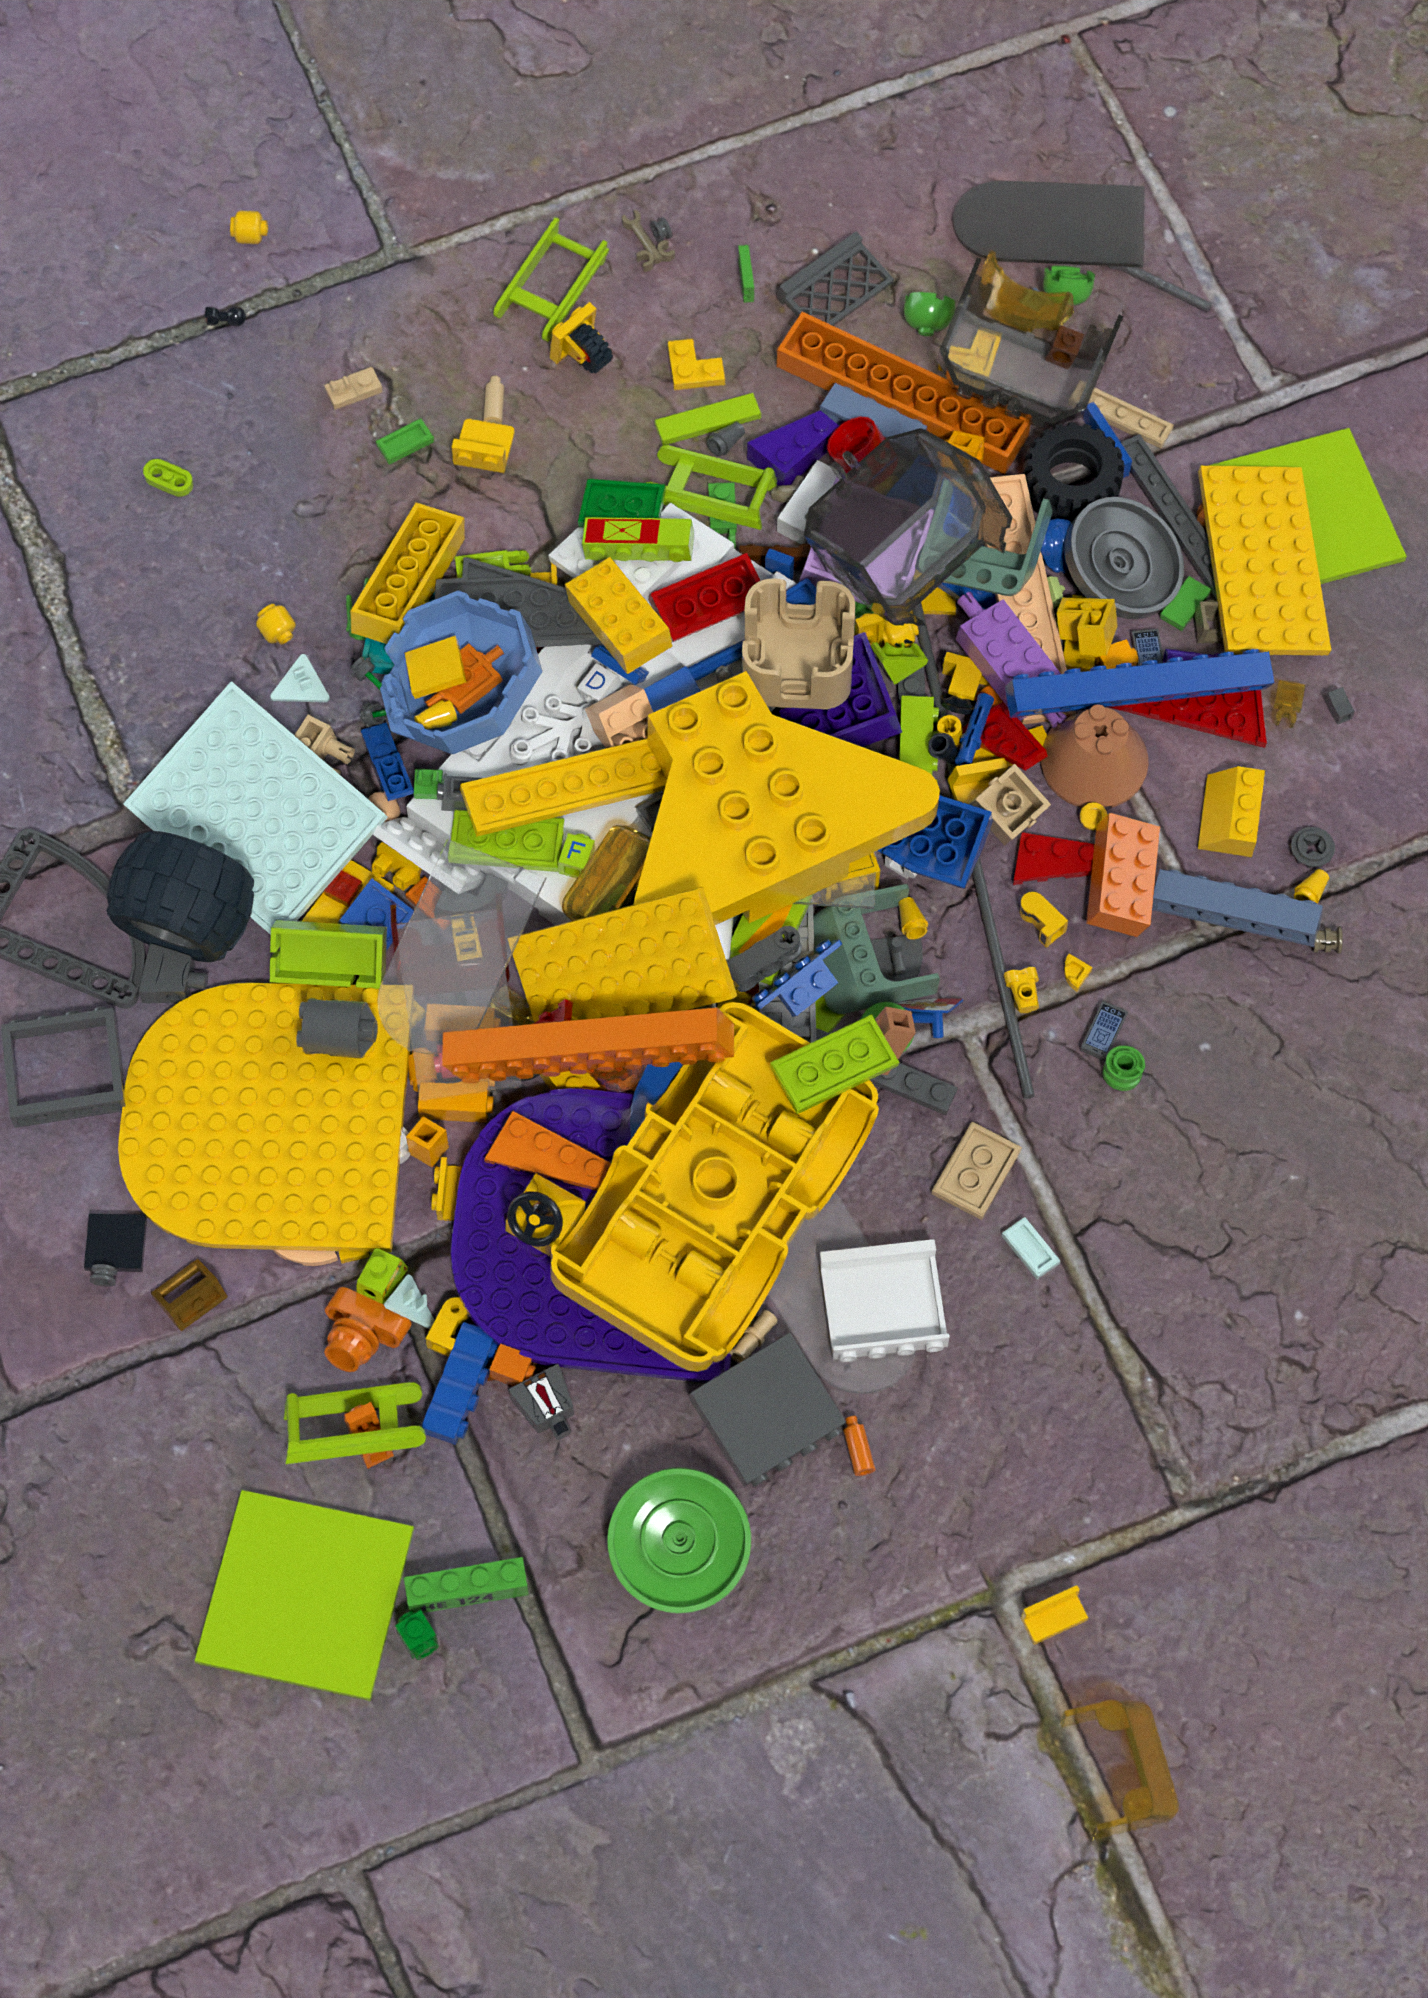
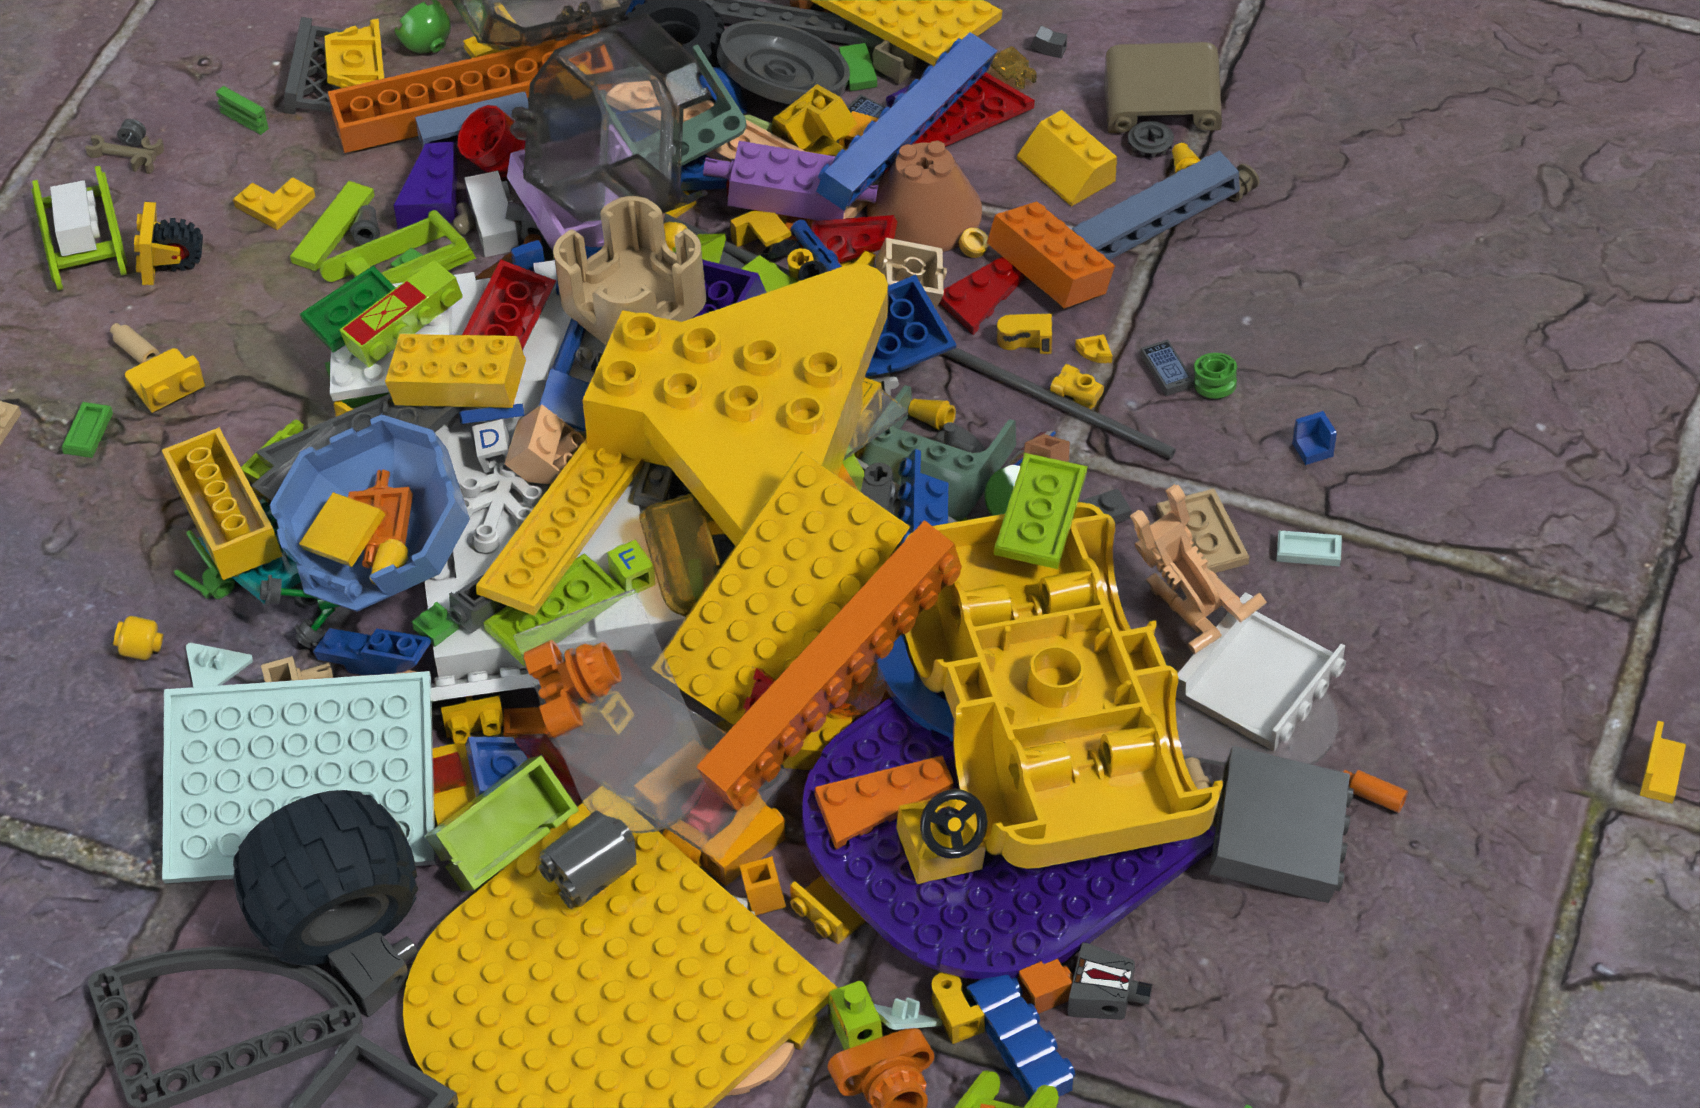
camera: 45 degrees left, 15 degrees down
bright green container [608,1467,751,1613] -> none
none -> white brick [50,180,100,256]
none -> yellow wing [324,19,384,88]
none -> orange beam [524,640,622,738]
none -> dark tan windscreen [1104,42,1222,133]
none -> light nougat piece [1130,484,1267,654]
none -> blue panel [1292,411,1337,465]

